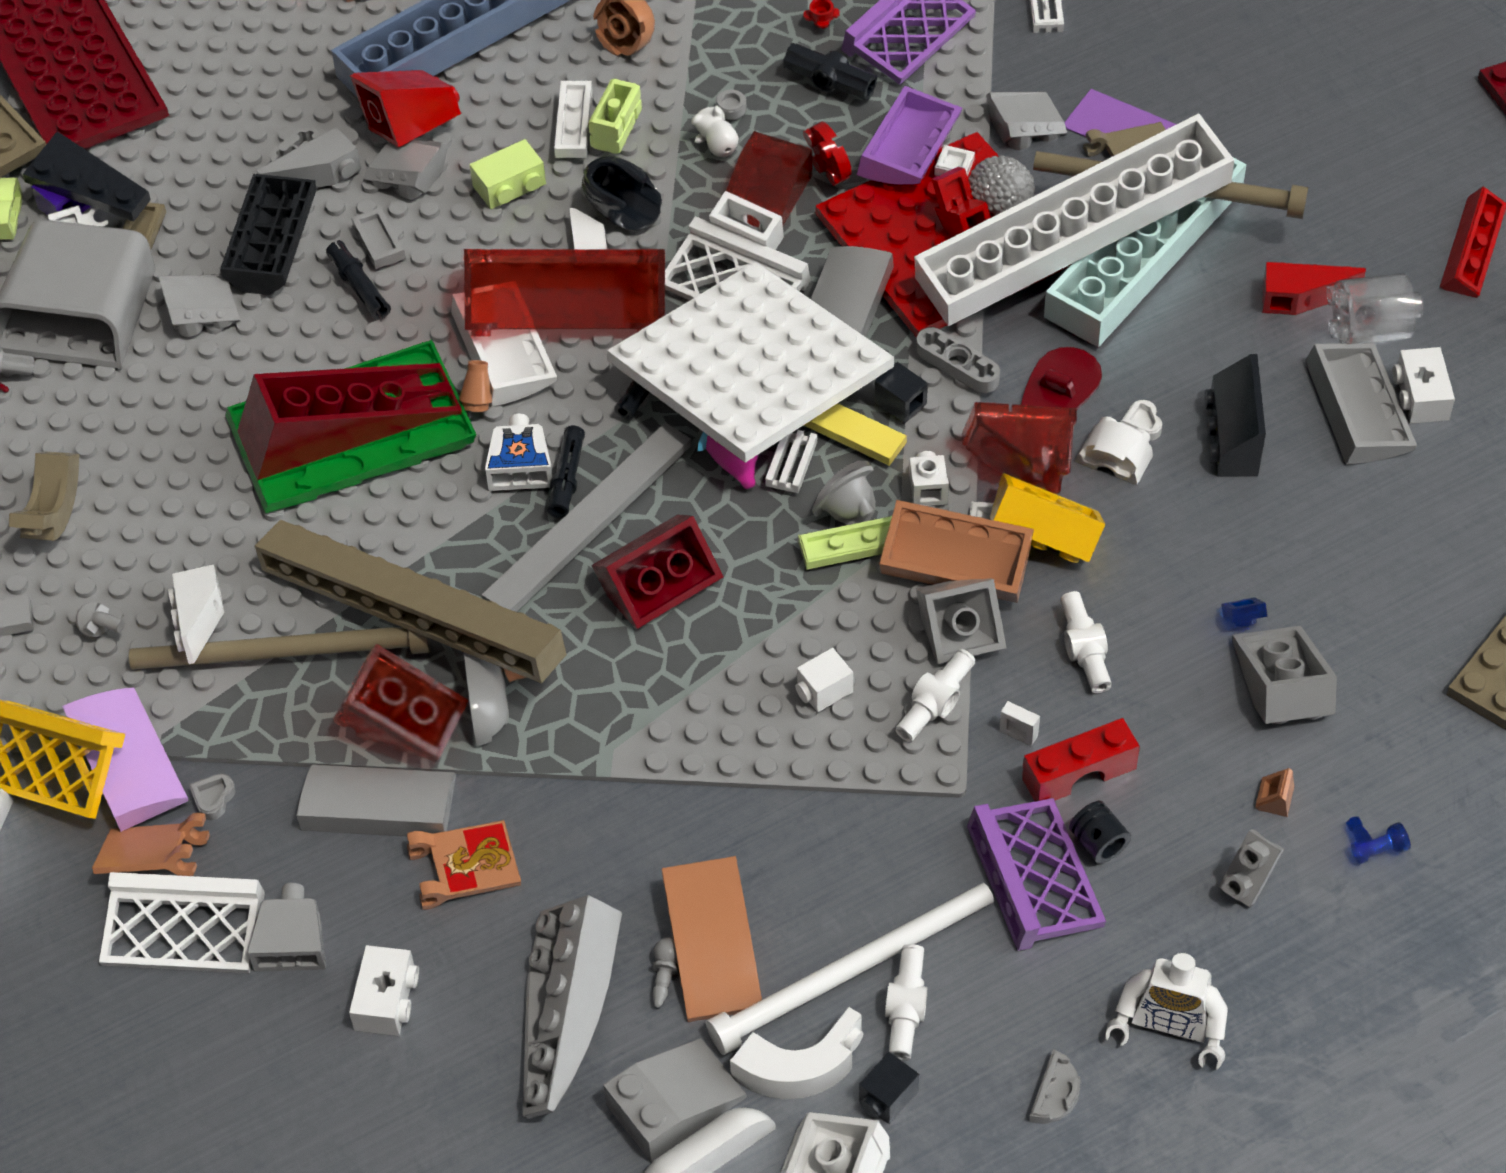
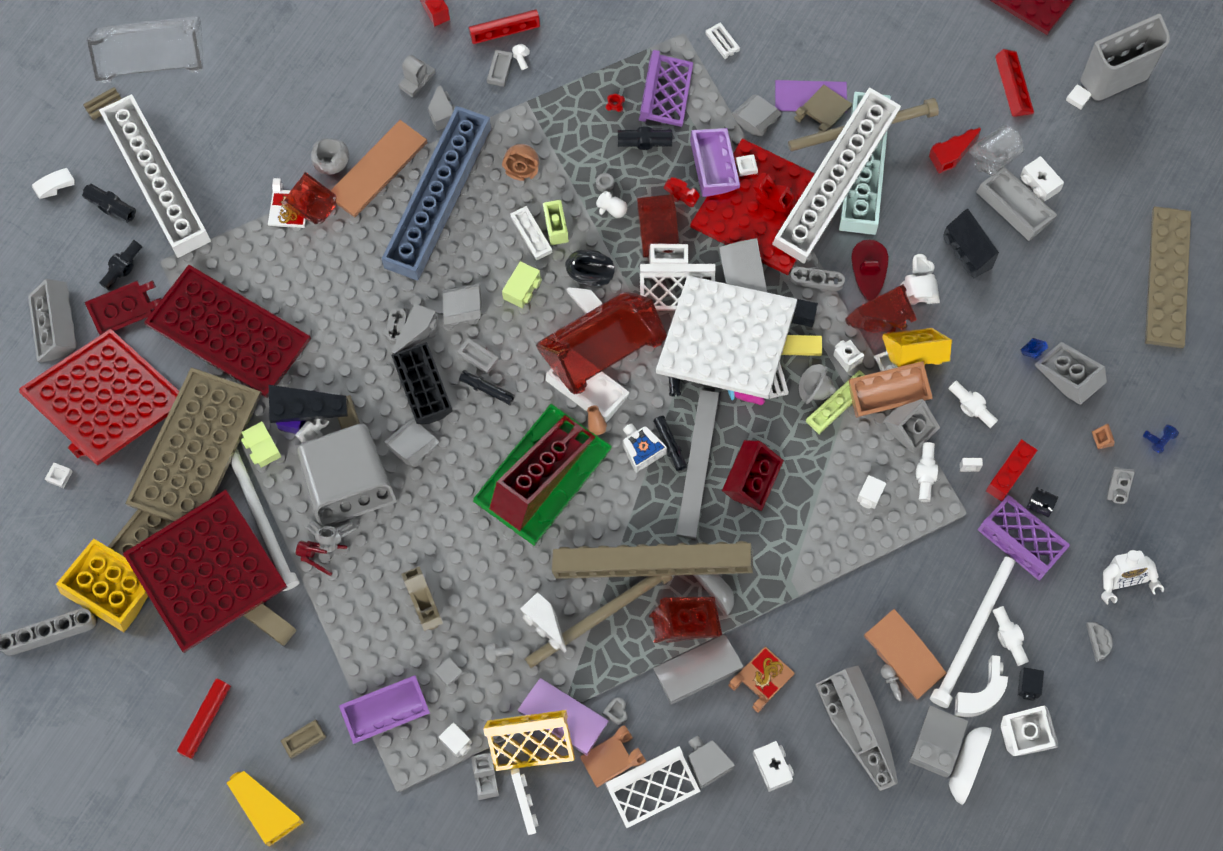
camera: 30 degrees left, 15 degrees up
red slope [350,70,461,147] -> none
light grey hair [968,155,1035,216] -> none

